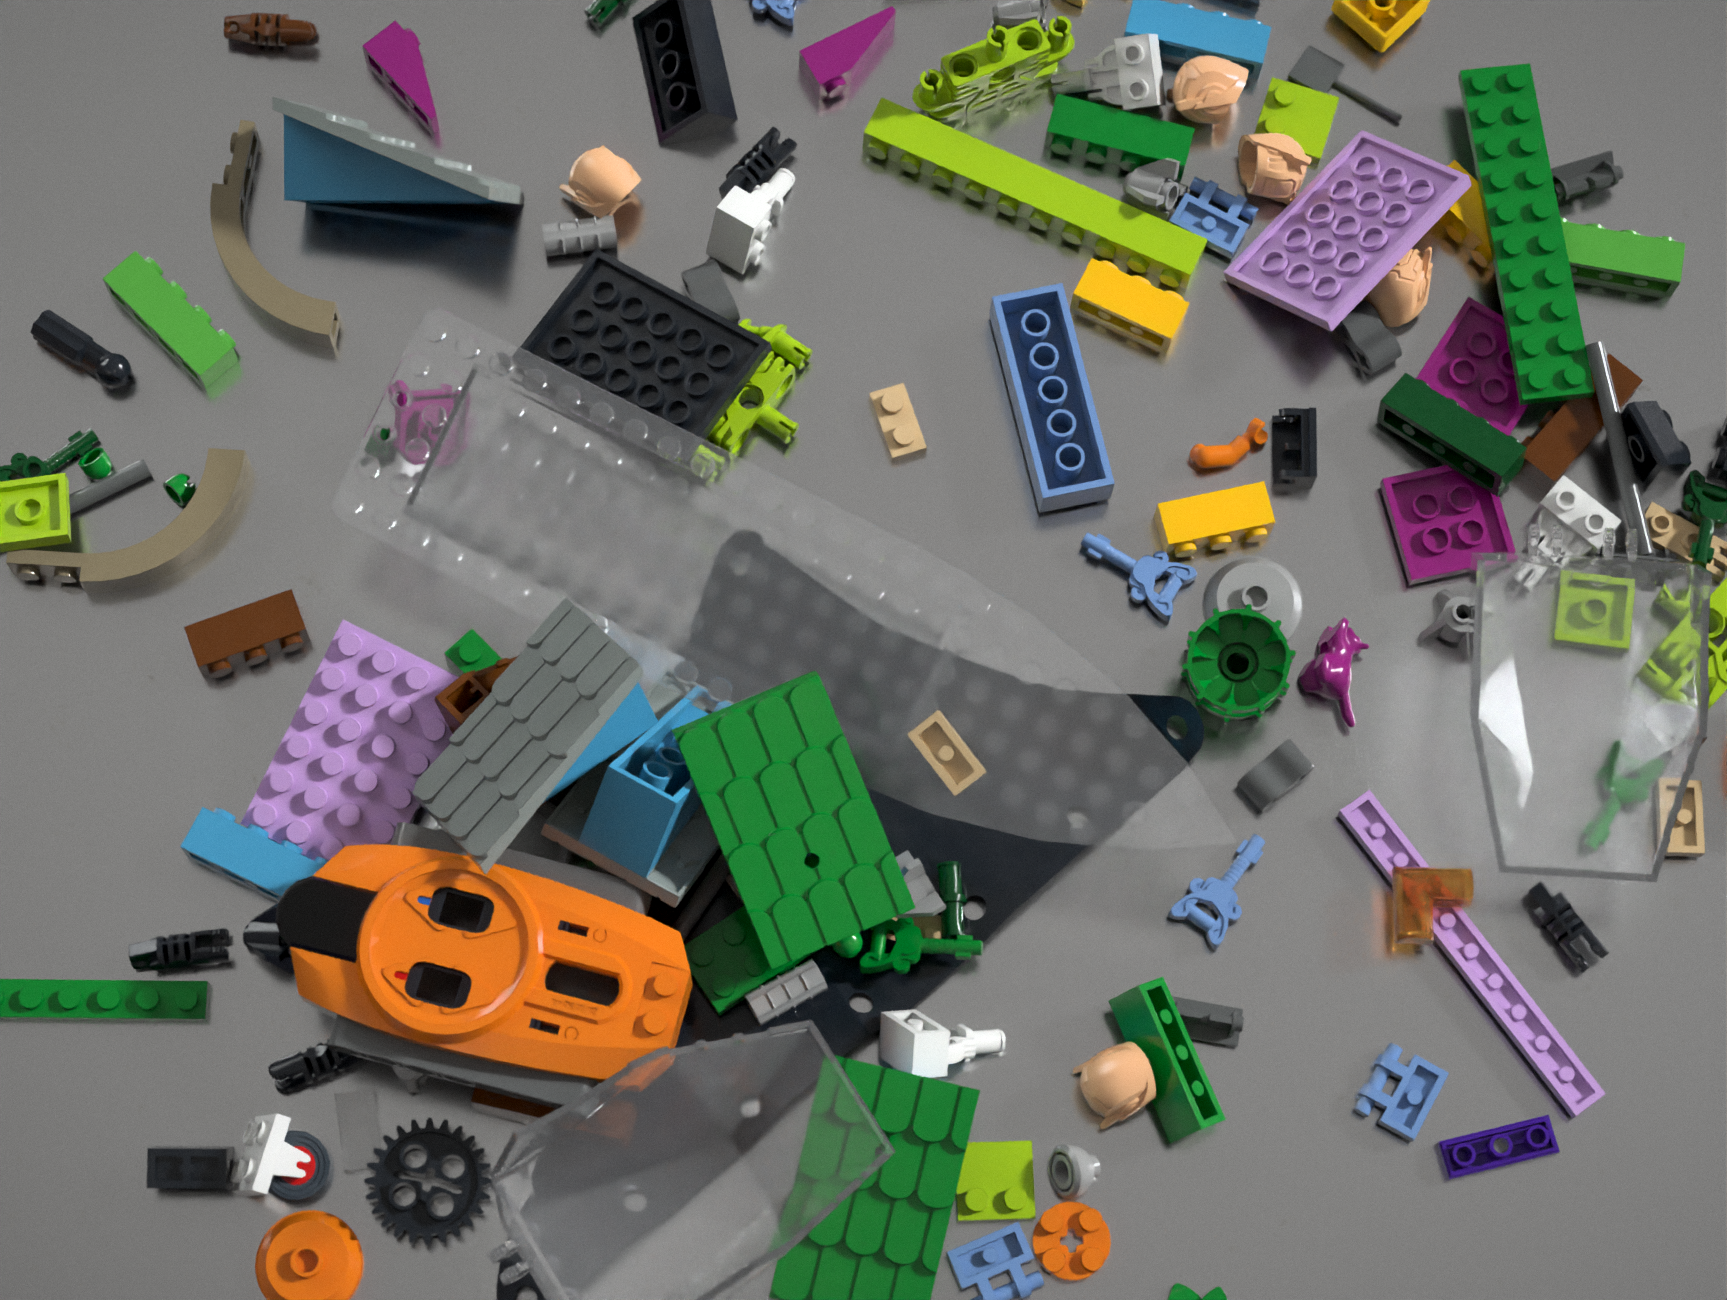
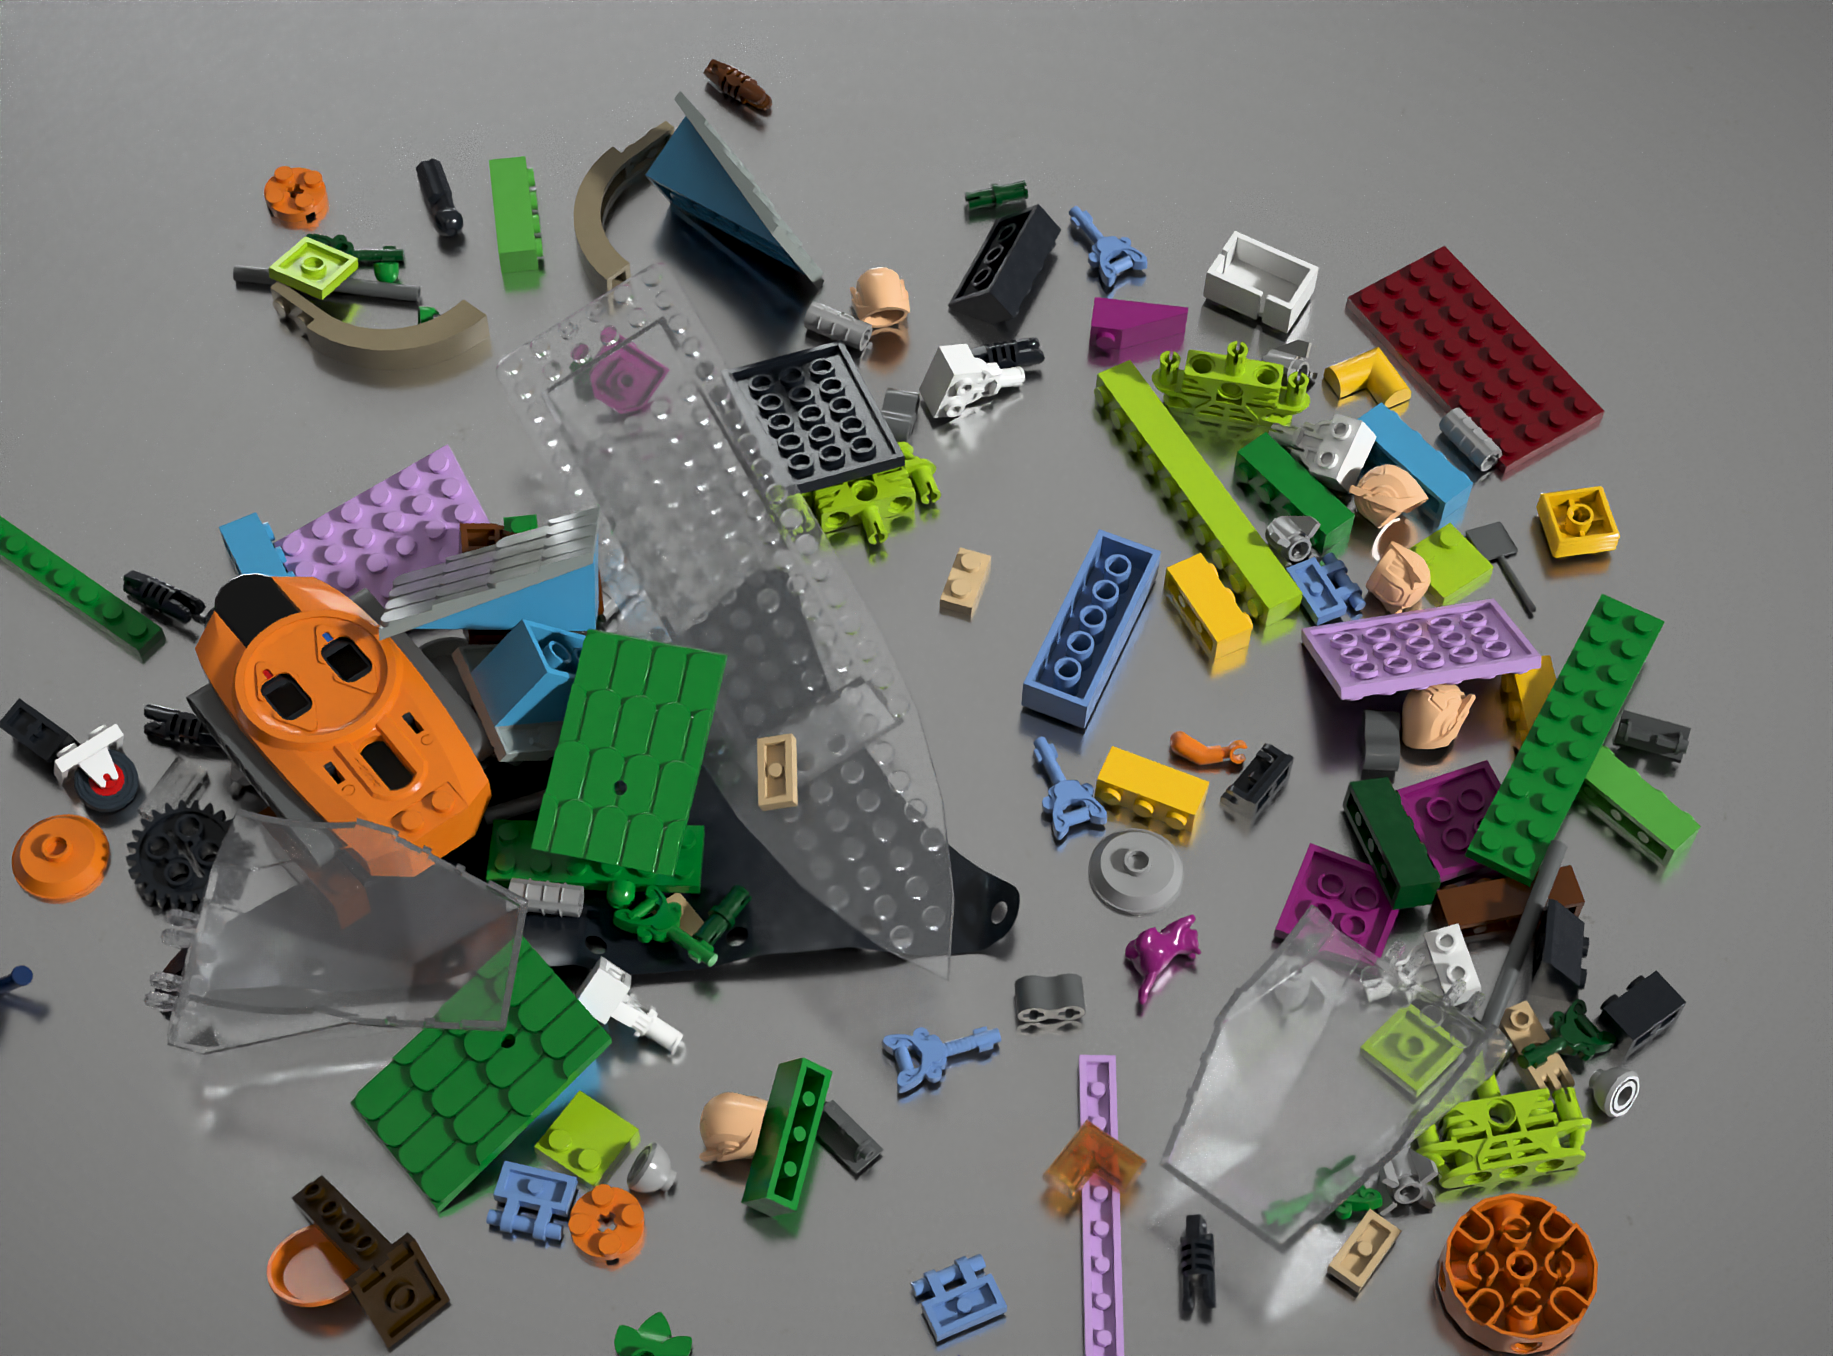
camera: 40 degrees right, 15 degrees down
reddish brown brick [184,589,310,678] -> none
magenta slope [362,21,439,134] -> none
light grey brick [895,850,946,919] -> none
green piece [1180,604,1296,725] -> none

